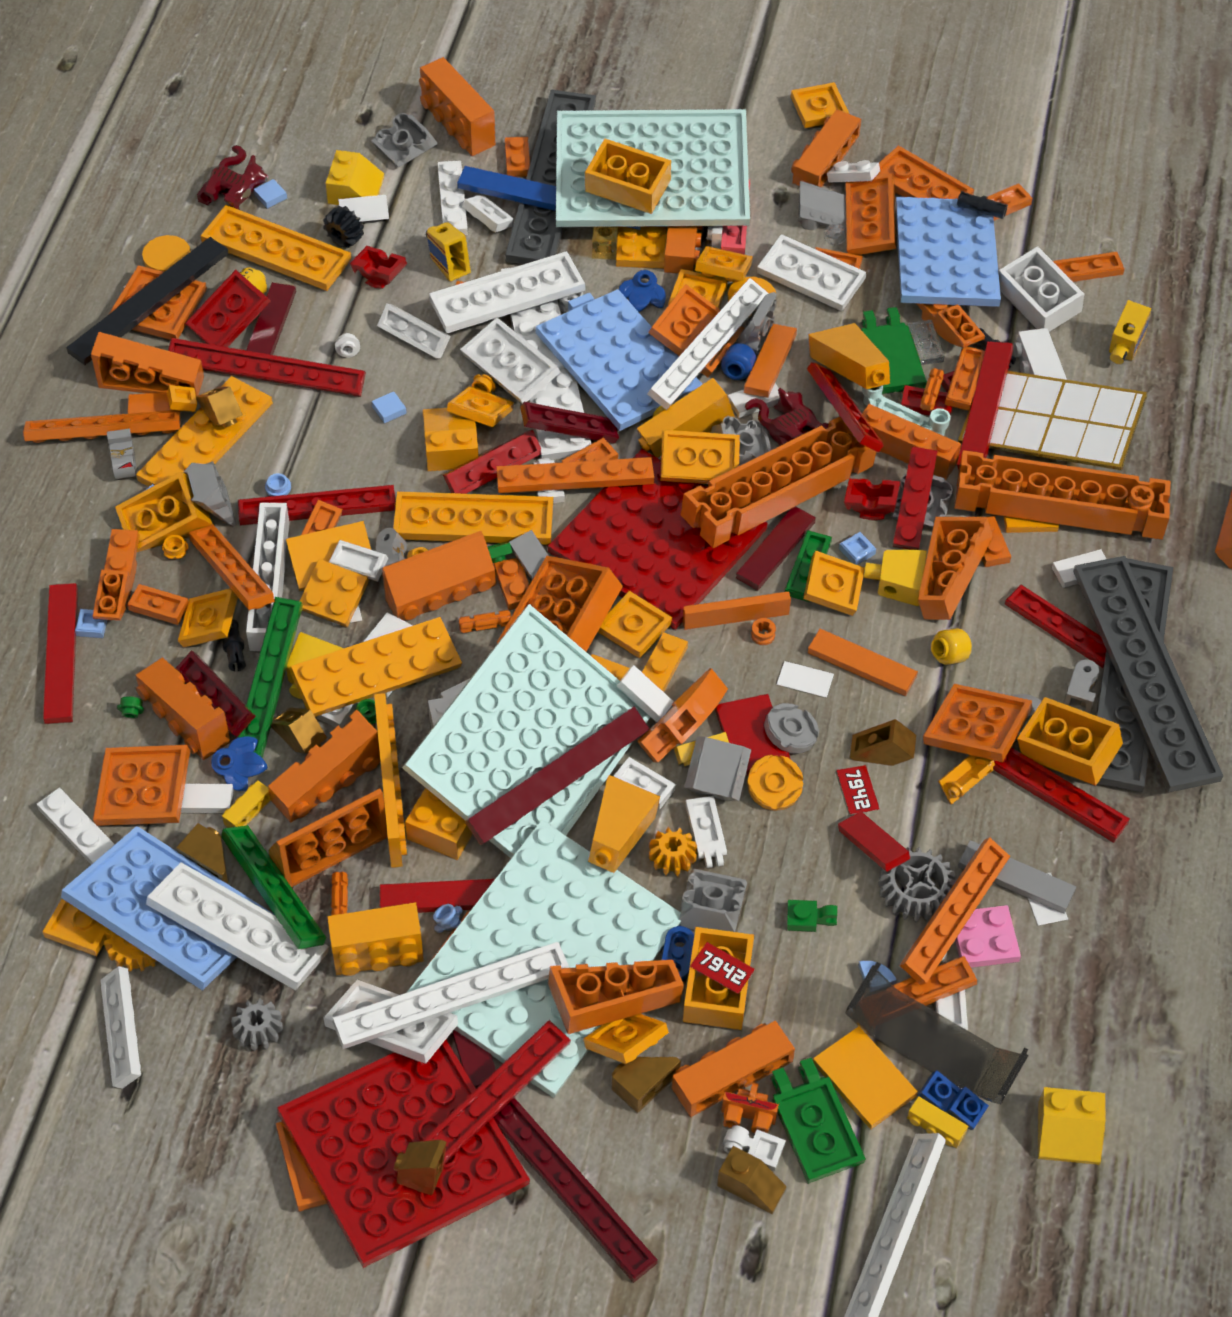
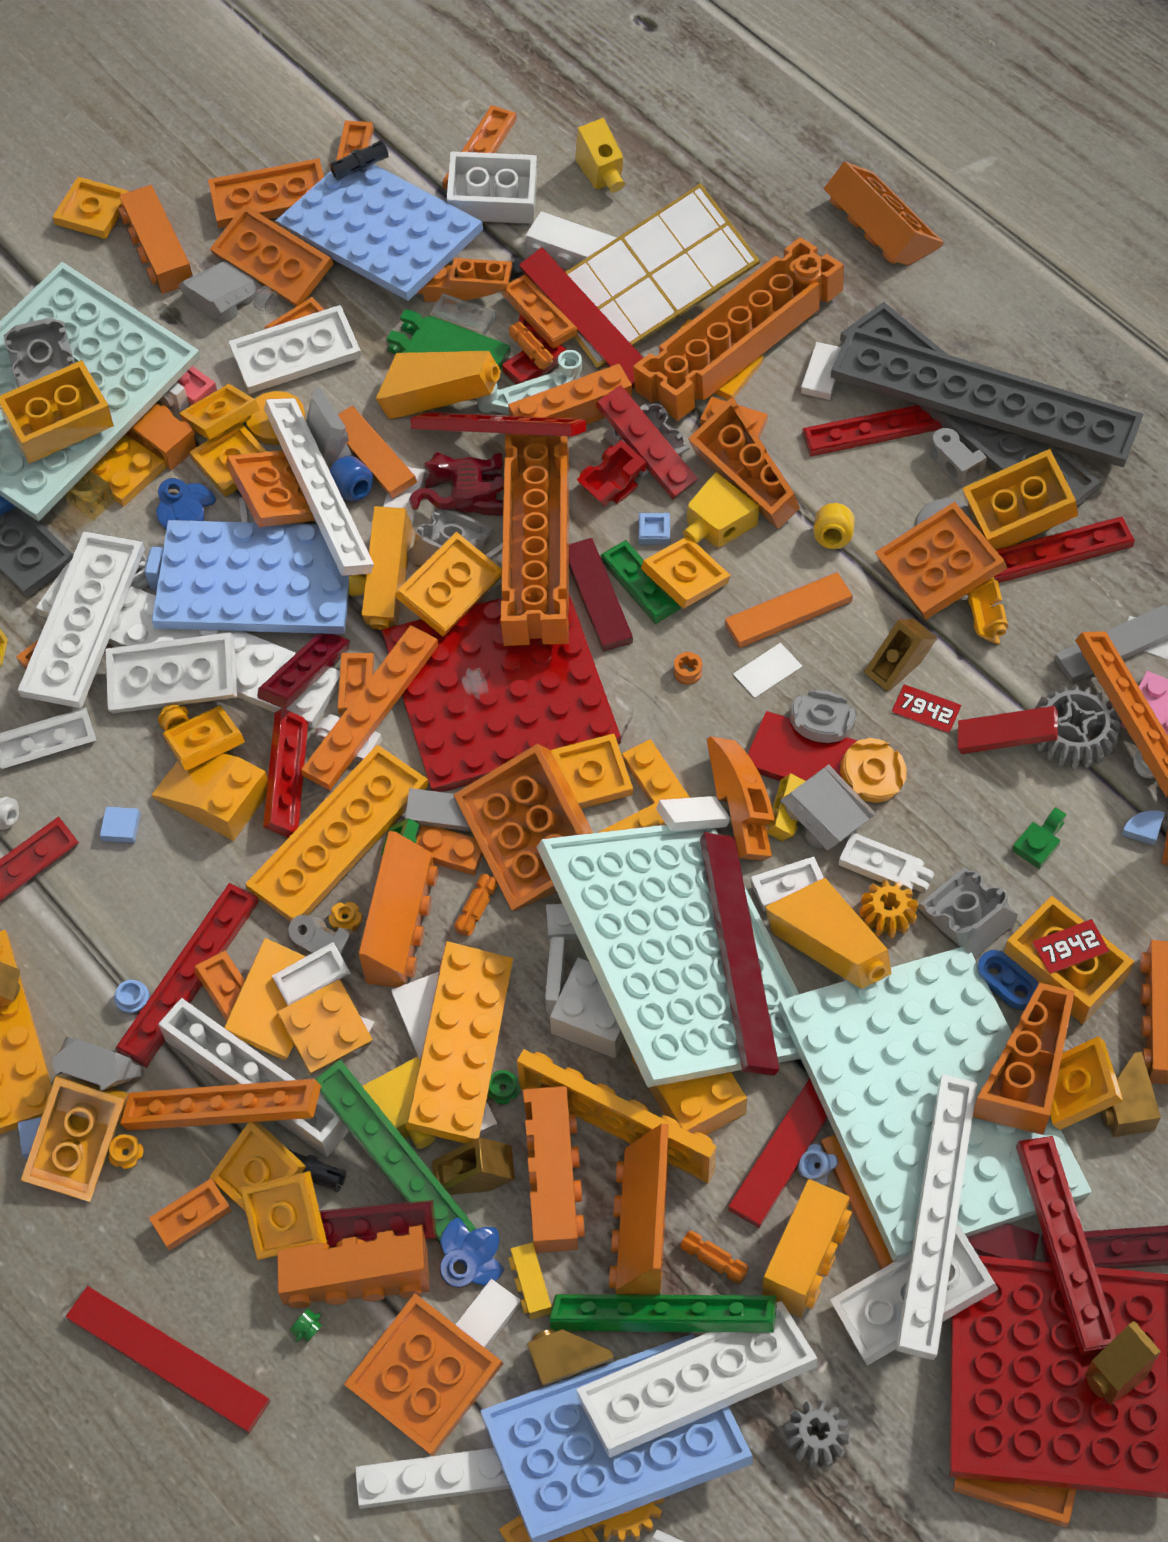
camera: 50 degrees left, 5 degrees up
light blue tile [75,609,107,638] -> none
orange slope [93,529,140,621] -> none
orange tile [683,592,791,630] -> none
white plate [827,160,880,182] -> none
none -> light grey slope [4,318,75,388]
none -> light orange tile [240,1171,327,1260]
none -> clear plate [462,668,488,699]

